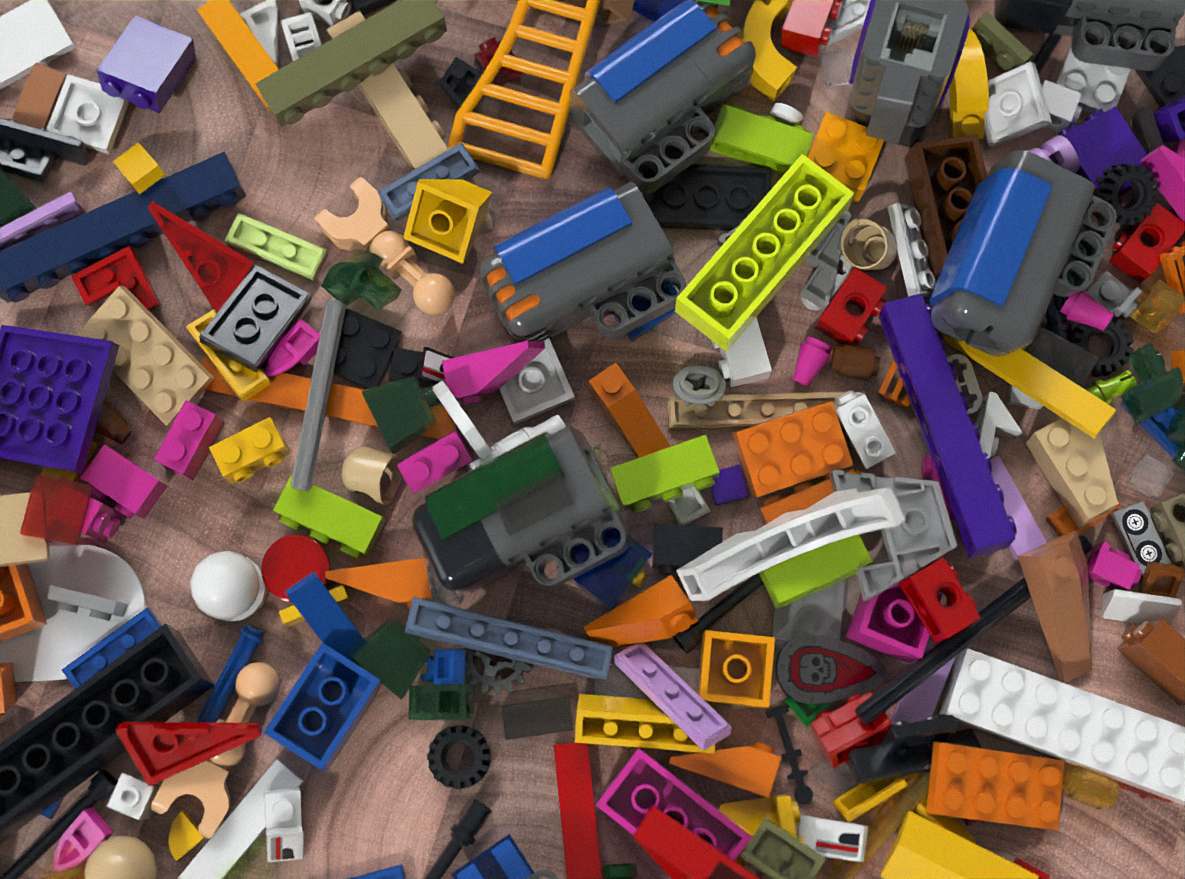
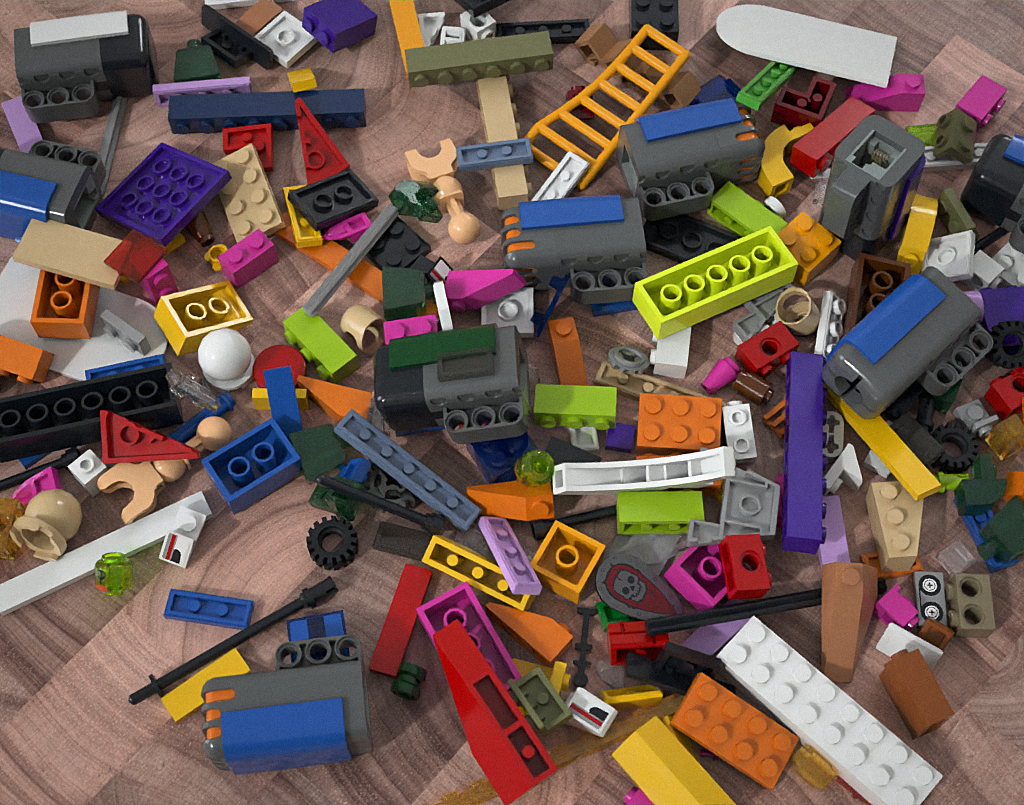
camera: 25 degrees right, 15 degrees down
dark pink brick [80,444,167,519] -> none
yellow tile [169,811,205,862] -> none
yellow brick [209,417,292,483] -> none
yellowish green tile [224,213,328,281] -> none
yellow slope [403,179,493,264] -> none
black piece [439,57,483,112] -> none
dark pink cone [1060,290,1114,332] -> none
none -> yellow slope [153,280,254,356]
none -> clear wing [165,368,221,413]
none -> yellow plate [204,244,228,271]
none -> black piece [316,474,445,536]
none -> clear neon green head [515,449,555,488]
none -> clear blue piece [530,273,571,337]
none -> white tile [531,151,590,201]

